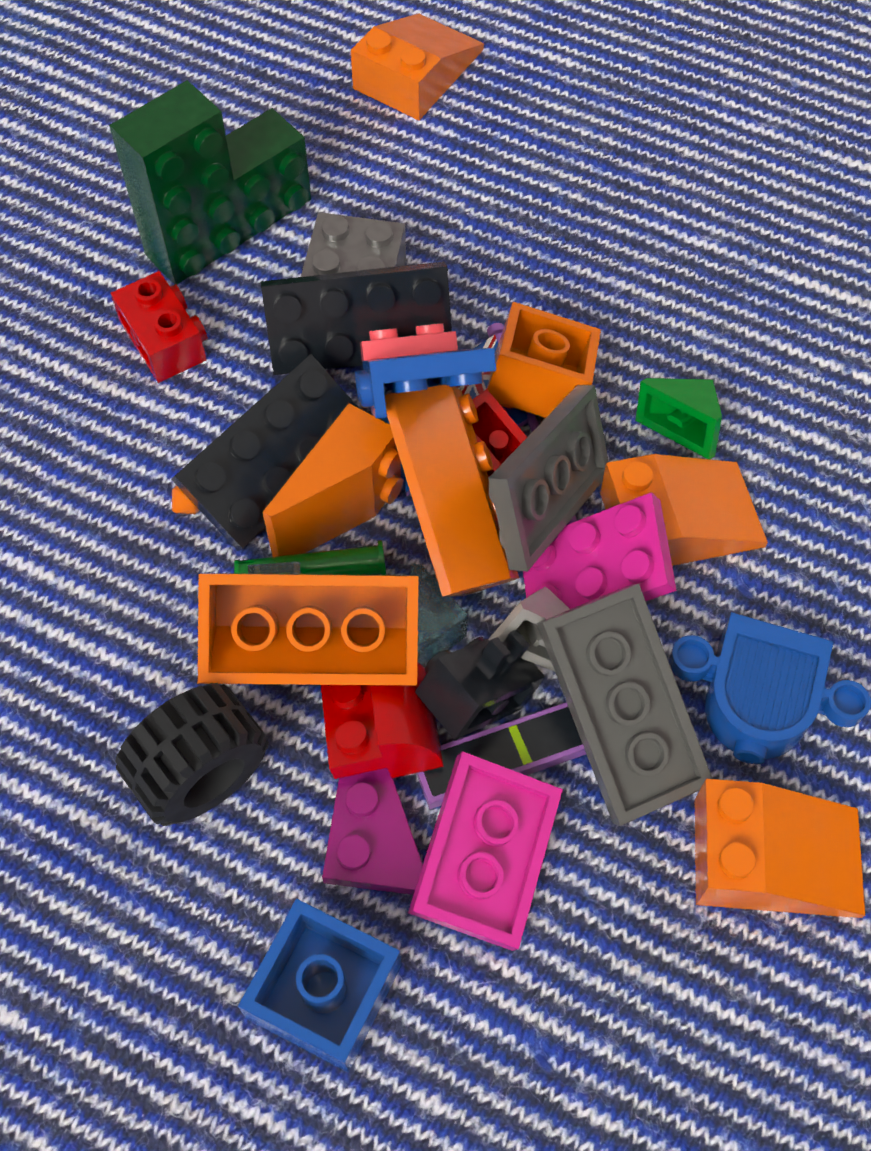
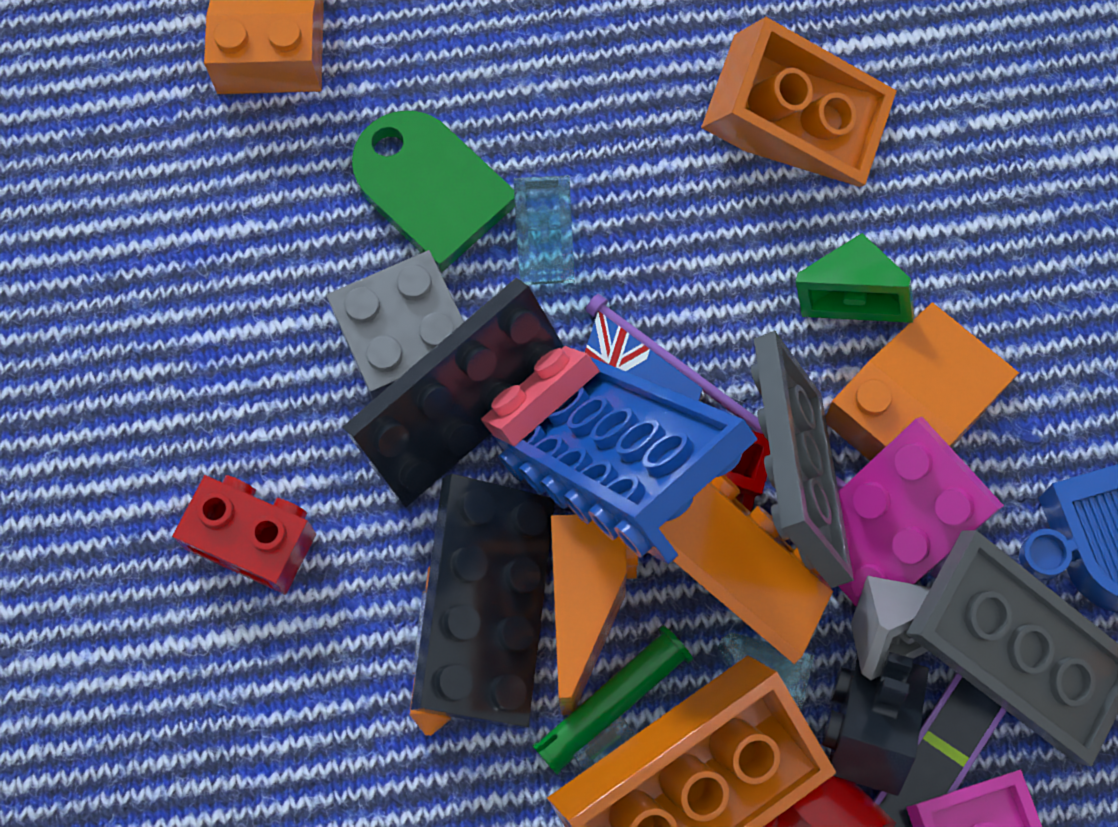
camera: 30 degrees left, 10 degrees up
dark green piece [109,80,311,285] -> none
orange brick [487,302,601,419] -> none
none -> green tile [352,111,520,273]
none -> clear light blue slope [514,175,575,285]
none -> orange slope [701,17,897,187]

